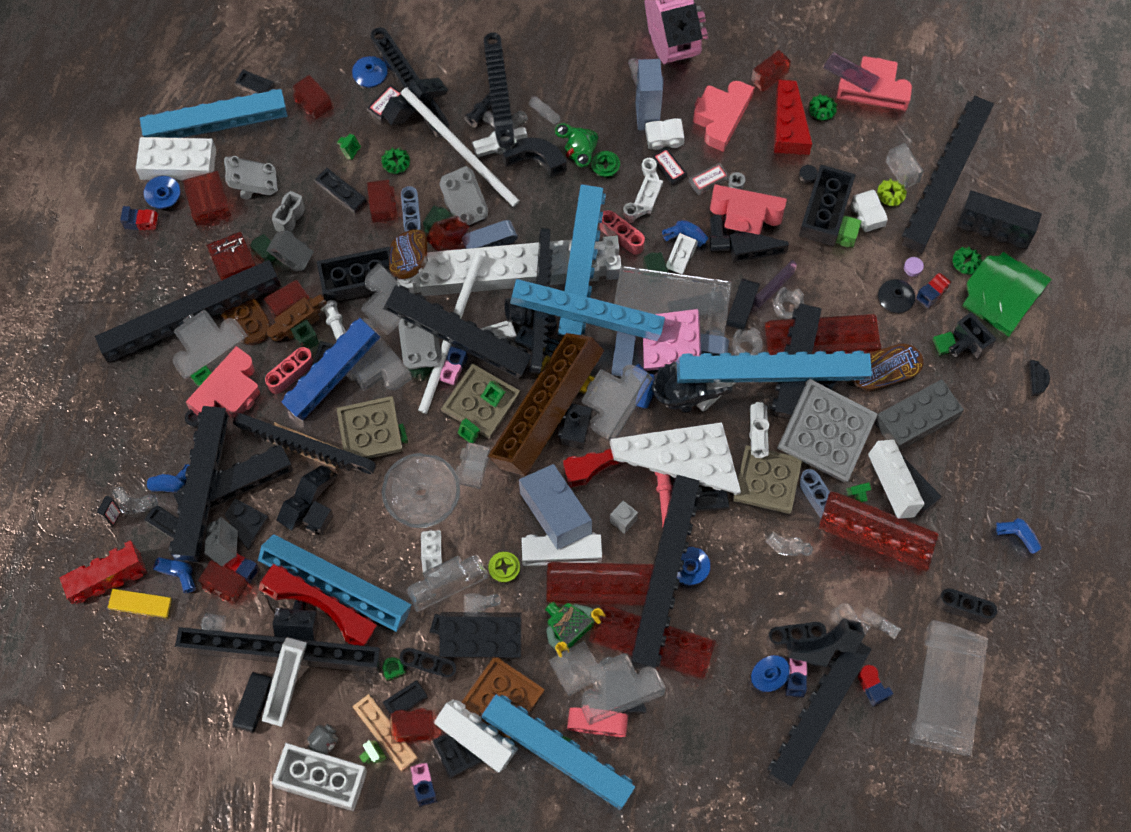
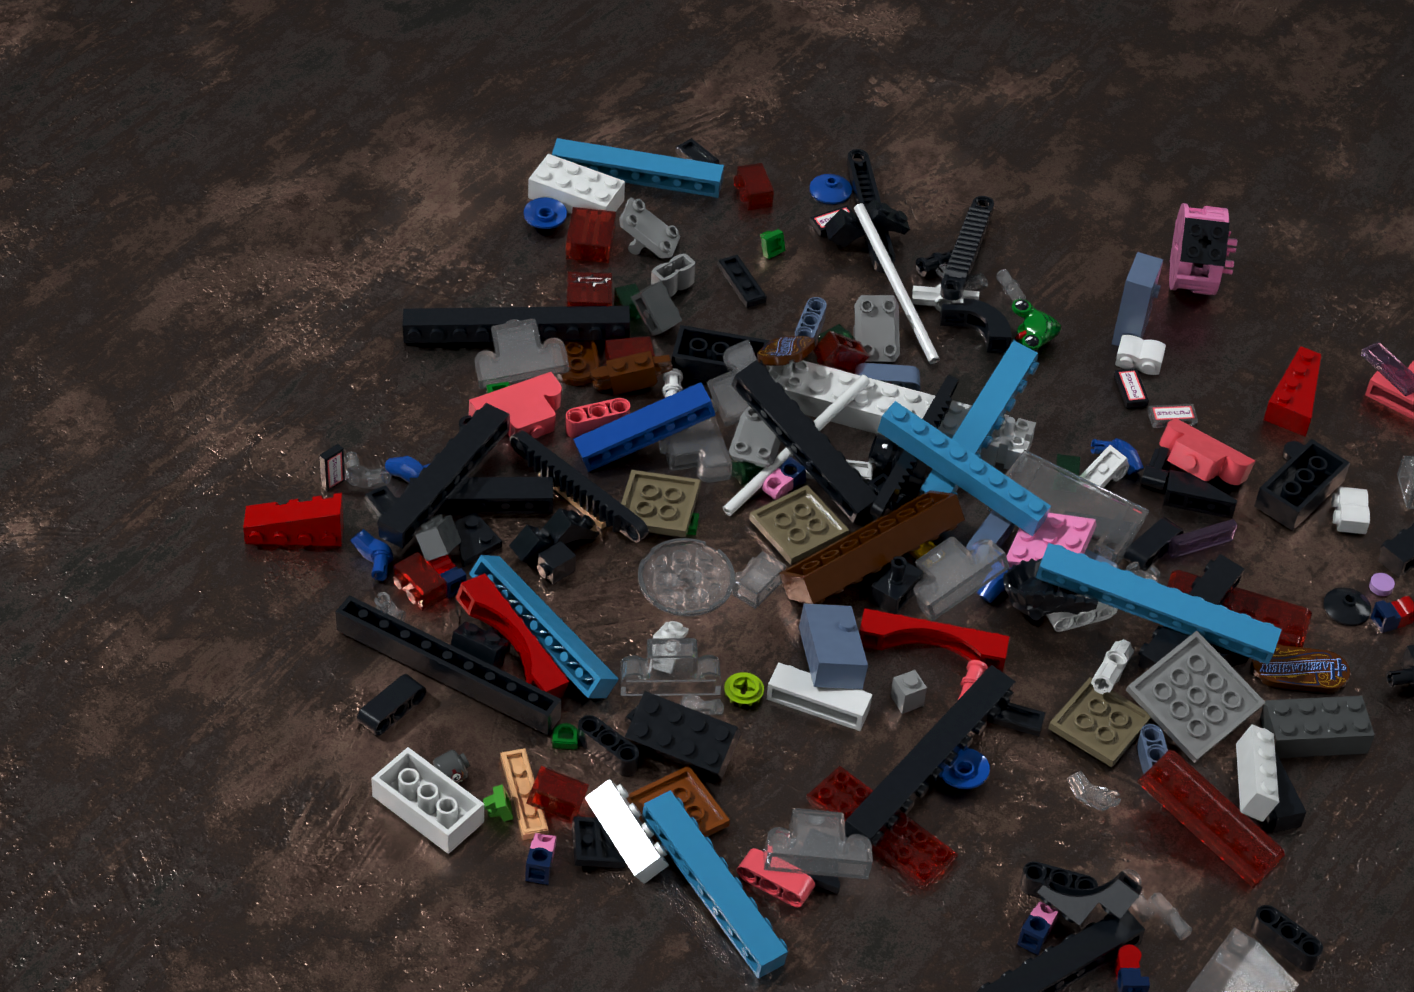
camera: 20 degrees right, 20 degrees down
yellow tile [108,589,172,619] -> none
leg [120,206,158,231] -> none
white brick [262,637,307,727] -> none
clear green brick [291,320,319,349] -> none
clear red brick [367,179,397,223] -> none
green gear [381,147,410,174] -> none
black tile [383,680,428,720] -> none
green tile [458,418,480,444] -> none
green slope [480,381,506,408] -> none
torso [545,602,606,658] -> none
clear red plate [546,562,654,605] -> none
clear plate [549,641,604,696] -> none
green gear [591,151,620,178] -> none
coral beam [600,210,645,255] -> none
white wing [610,422,741,495] -> none
white plate [623,158,663,223] -> none
coral brick [693,81,754,152] -> none
light grey bush [728,172,745,189] -> none
clear red brick [751,50,791,92] -> none
blue dish [751,655,790,692] -> none
clear piece [773,287,804,319] -> none
green gear [809,94,837,120] -> none
bright green brick [836,216,862,247] -> none
green tile [846,482,871,503] -> none
lime gear [877,179,907,206] -> none
green tile [933,332,956,356] -> none
blue arm [996,518,1042,553] -> none

